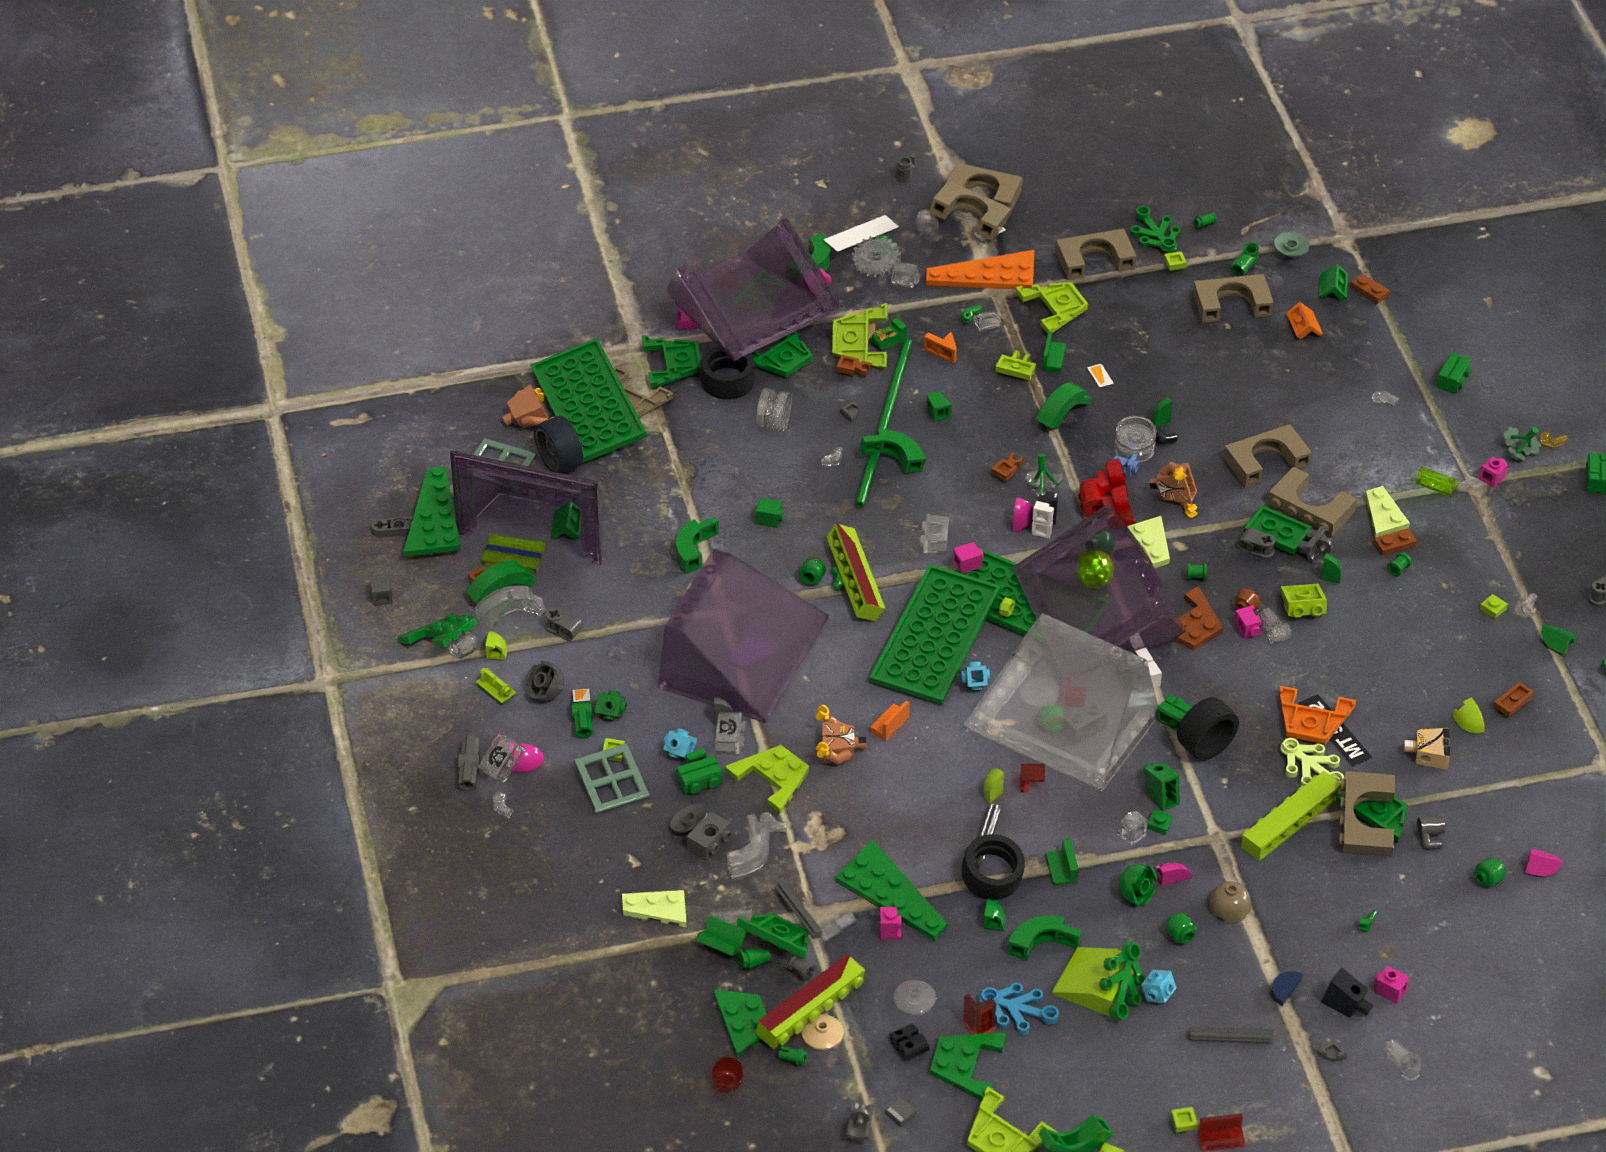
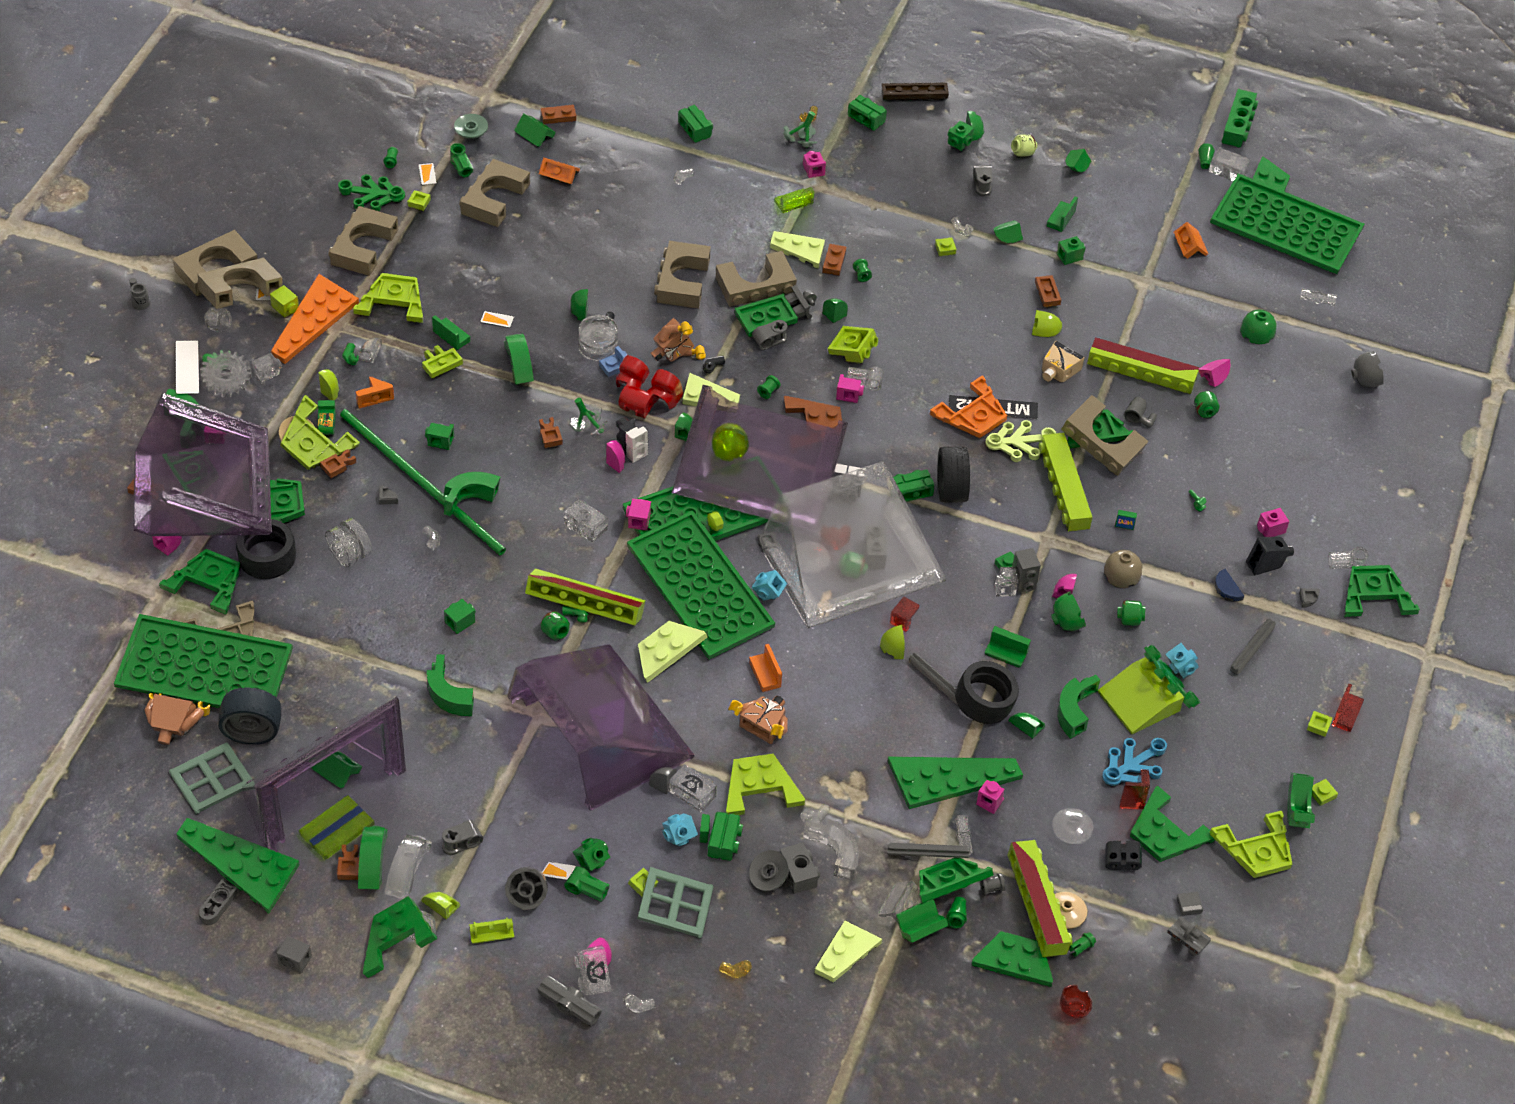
camera: 60 degrees left, 5 degrees up
green torso [1143,762,1180,811] -> none
dark orange cone [1235,588,1260,611] -> none
none -> lime brick [270,285,299,318]
none -> lime brick [318,369,339,400]
none -> sticker [419,163,436,185]
none -> yellowish green wing [638,621,707,683]
none -> black arm [703,355,725,373]
none -> clear yellow arm [719,960,752,978]
none -> dark grey brick [1011,548,1041,593]
none -> green brick [1057,236,1086,265]
none -> lime brick [1087,337,1199,394]
none -> tile [1115,510,1137,530]
none -> green wing [1344,565,1420,617]

